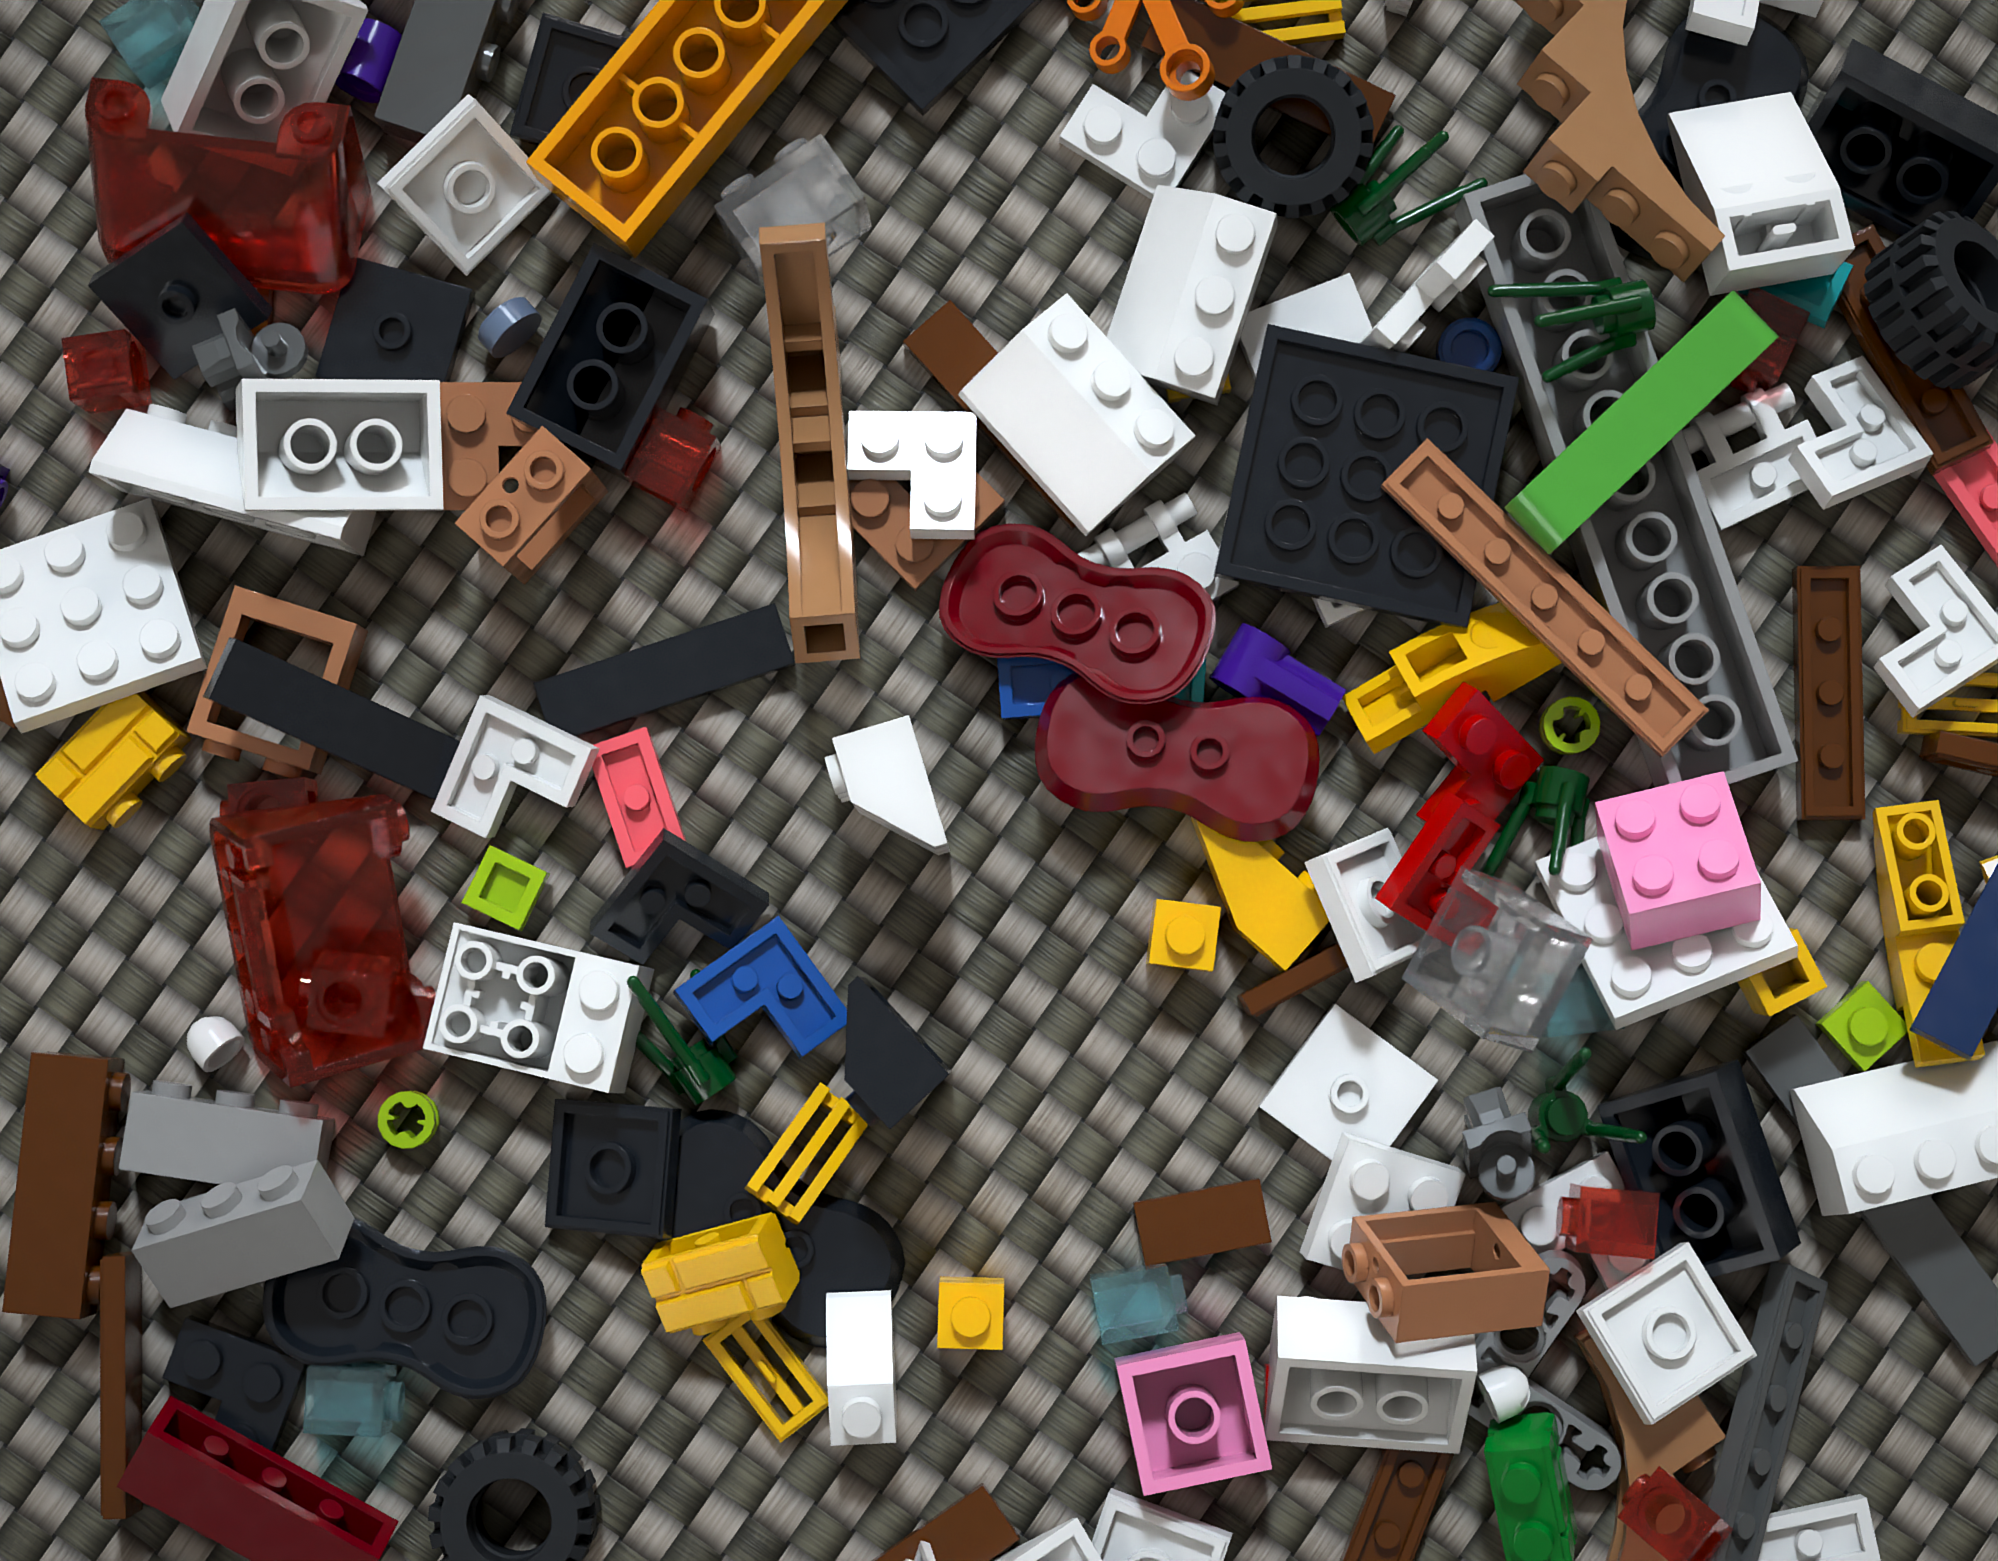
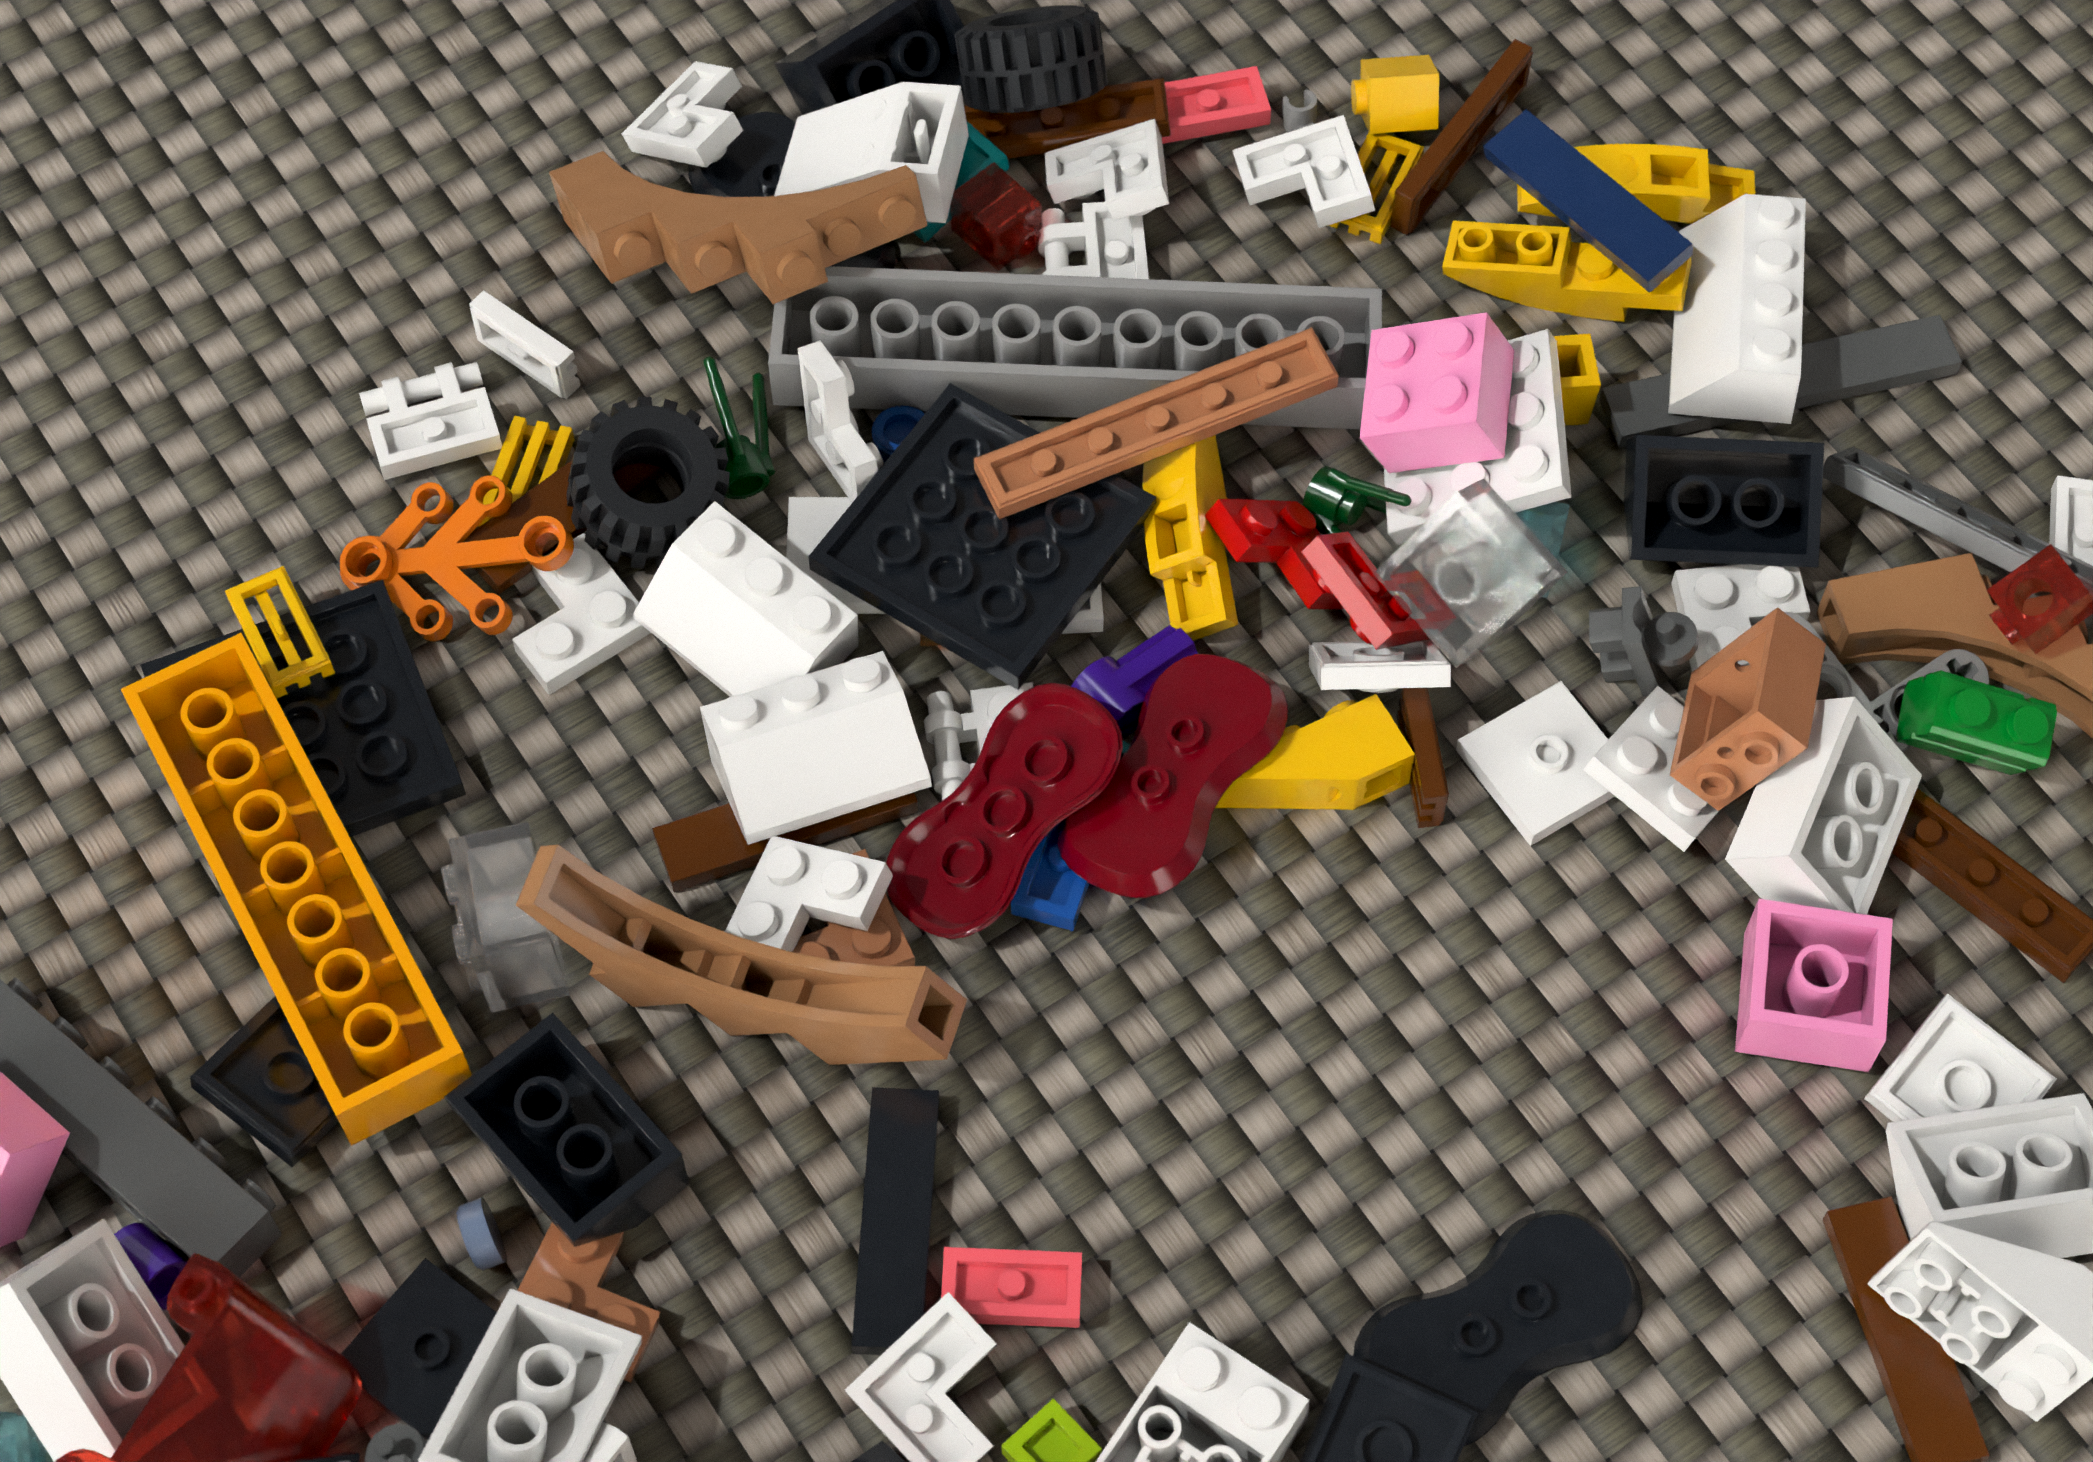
camera: 70 degrees left, 25 degrees down
white plate [377,94,552,276] -> none
nougat window [455,425,609,585] -> none
black plate [590,828,769,965] -> none
clear red brick [624,407,721,513] -> none
dark green plant [627,969,738,1106] -> none
yellow brick [641,1212,800,1336] -> none
blue plate [673,915,847,1059] -> none
yellow tile [702,1313,828,1443] -> none
yellow tile [744,1082,868,1226] -> none
white slope [824,715,950,855] -> none
white slope [826,1290,897,1446] -> none
black slope [844,976,952,1129] -> none
yellow brick [937,1276,1004,1350] -> none
clear light blue brick [1089,1263,1188,1345] -> none
reddish brown tile [1133,1178,1272,1266] -> none
yellow brick [1146,899,1221,972] -> none
white hinge [1476,1365,1530,1423] -> none
dark green plant [1487,277,1656,383] -> none
bright green beam [1504,290,1779,554] -> none
dark green plant [1528,1047,1647,1154] -> none
lime bush [1539,696,1600,755] -> none
clear red brick [1556,1183,1660,1260] -> none
white plate [1576,1242,1757,1425] -> none
reddish brown tile [1792,566,1865,821] -> none
lime plate [1815,981,1908,1072] -> none

